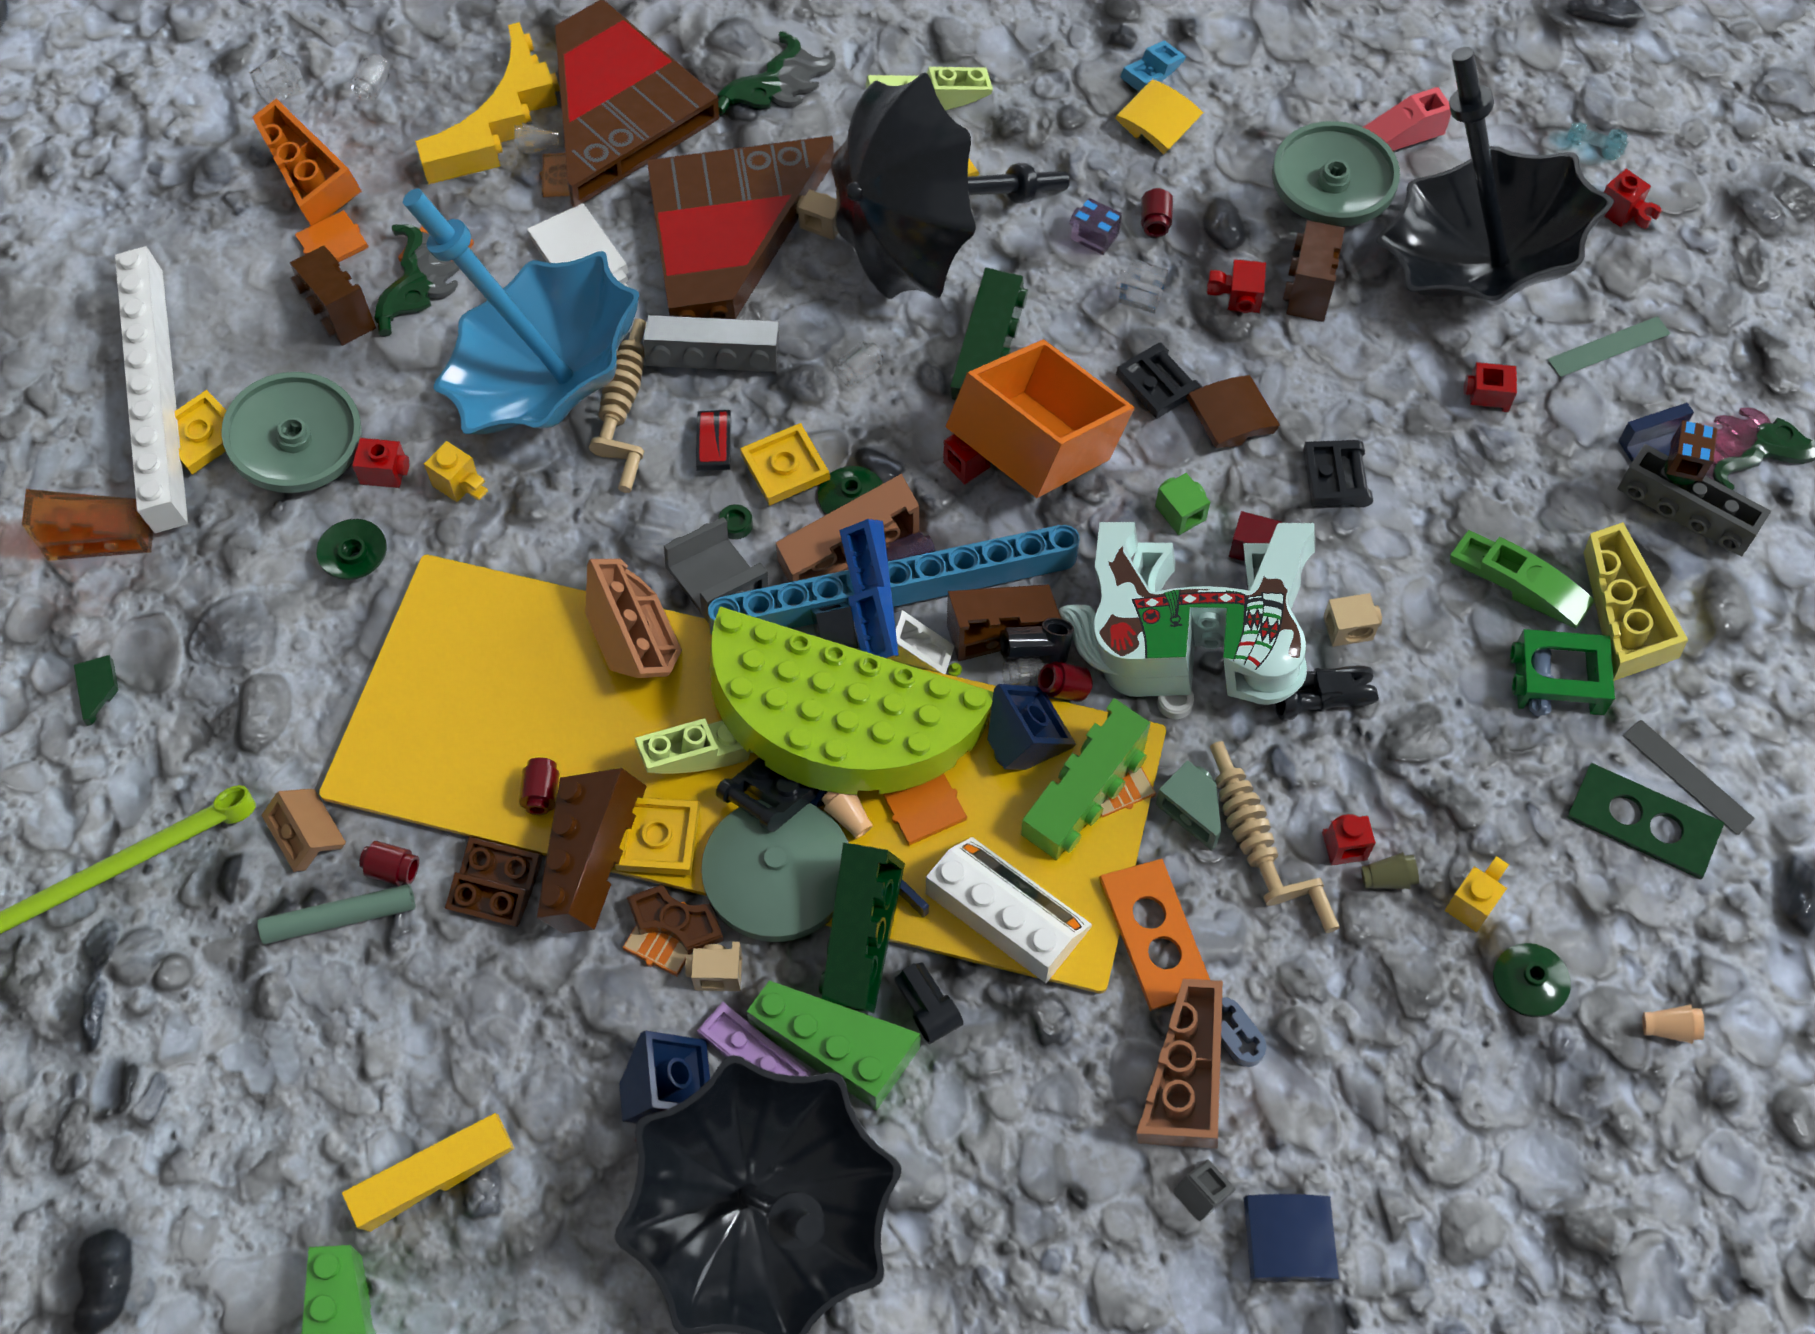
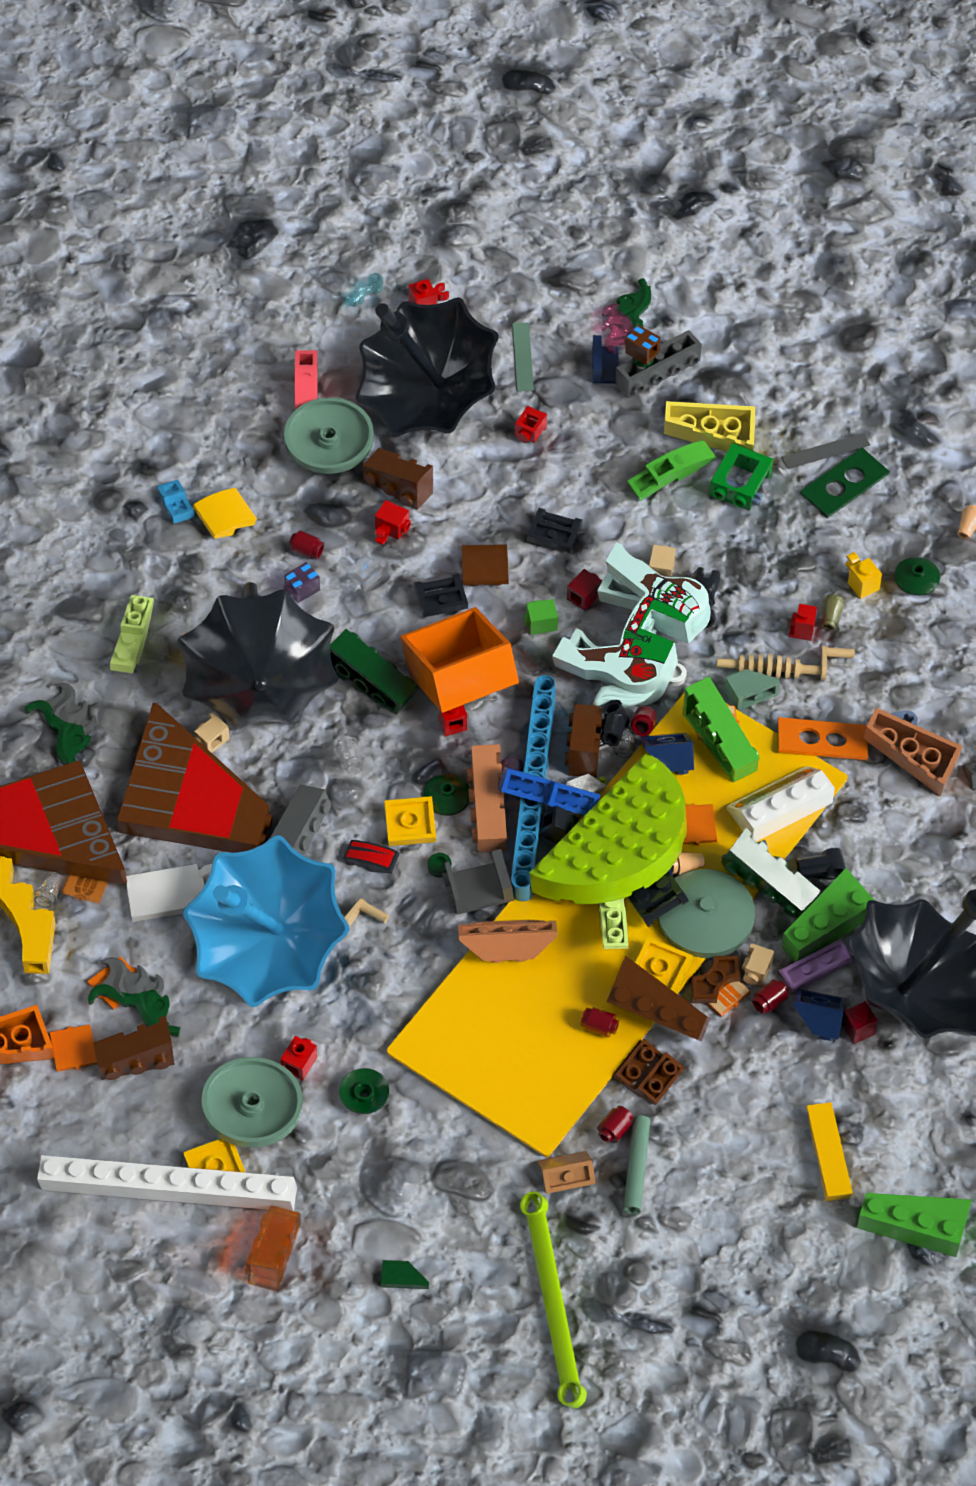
camera: 70 degrees left, 5 degrees down
yellow brick [424,441,488,502] -> none
none -> dark red brick [751,979,788,1015]

